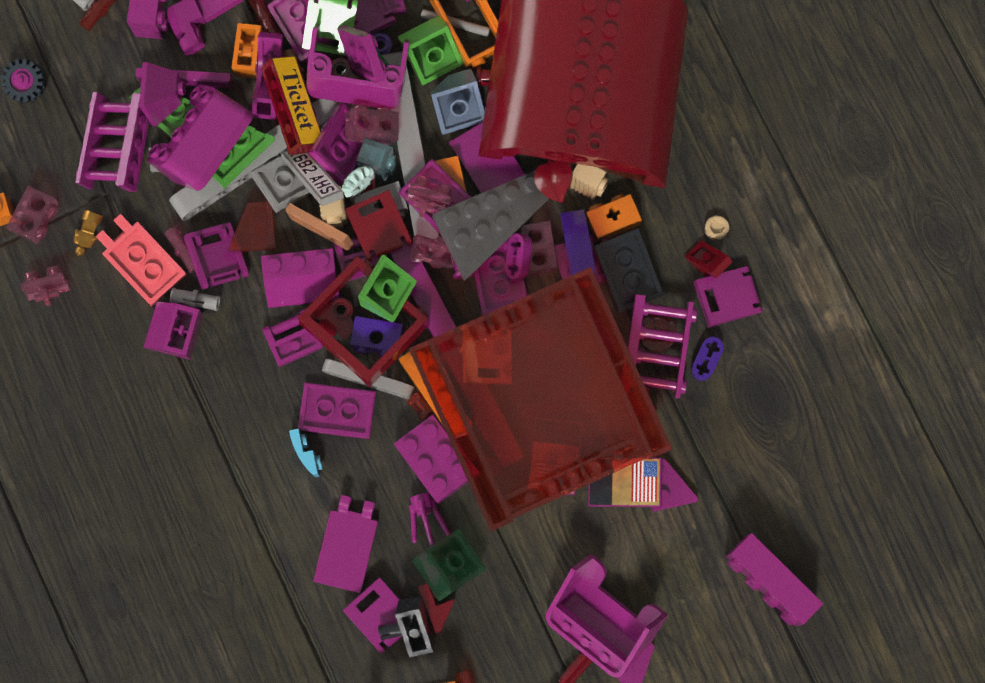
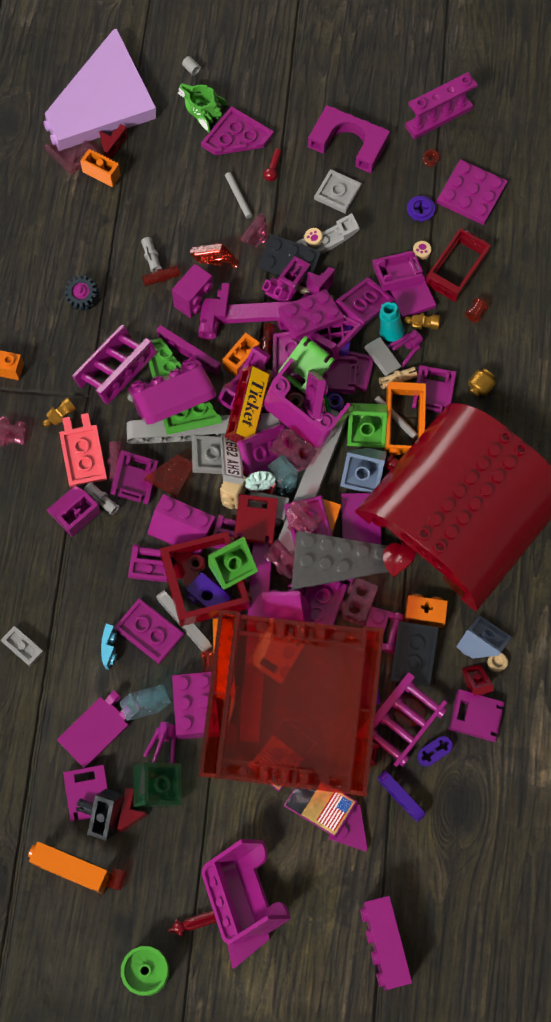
camera: 30 degrees right, 10 degrees down
clear pink brick [6,186,58,244] -> none
magenta slope [139,62,186,126] -> none
nougat tile [286,203,353,250] -> none
magenta beam [505,233,532,279] -> none
dark purple slope [560,210,596,282] -> none
tan brick [570,164,608,200] -> none
none -> light grey plate [1,626,44,667]
none -> clear light blue brick [120,685,171,721]
none -> magenta slope [262,589,312,628]
none -> dark purple beam [377,771,426,822]
none -> sand blue slope [456,615,512,658]

